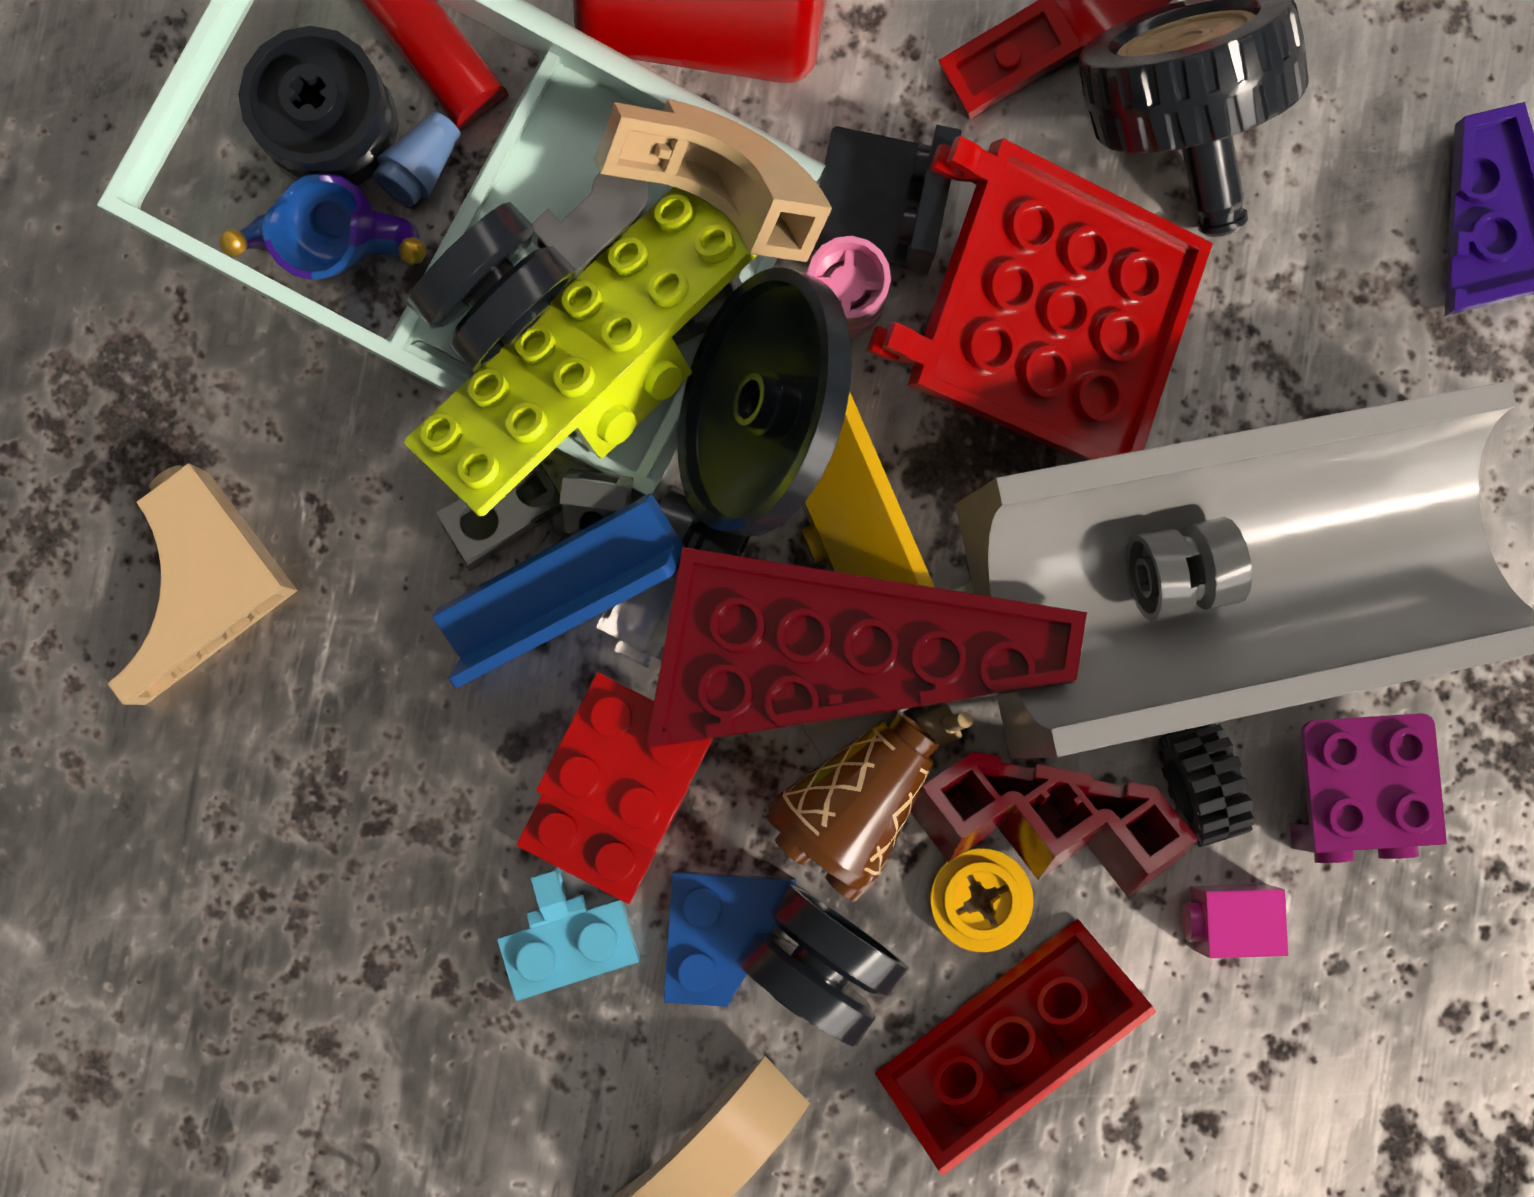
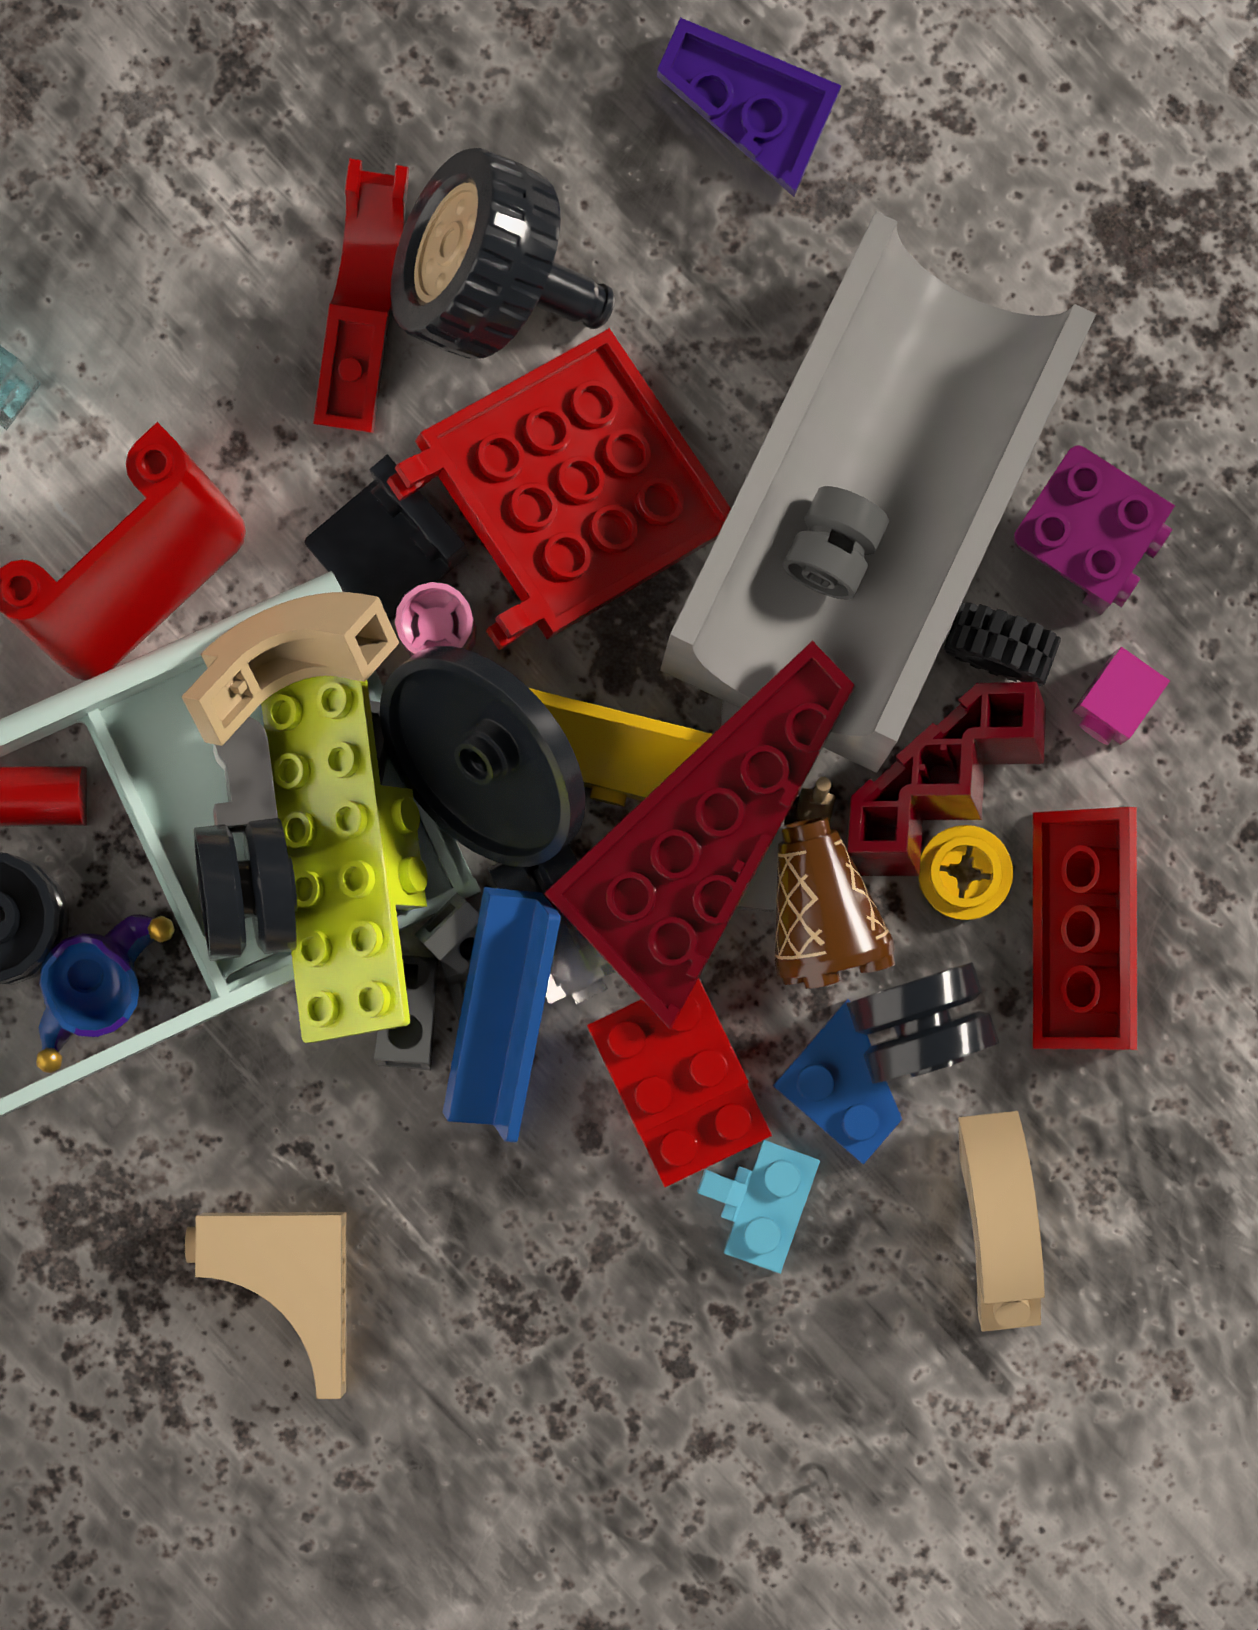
camera: 50 degrees left, 0 degrees up
medium blue cone [373,111,461,207] -> none

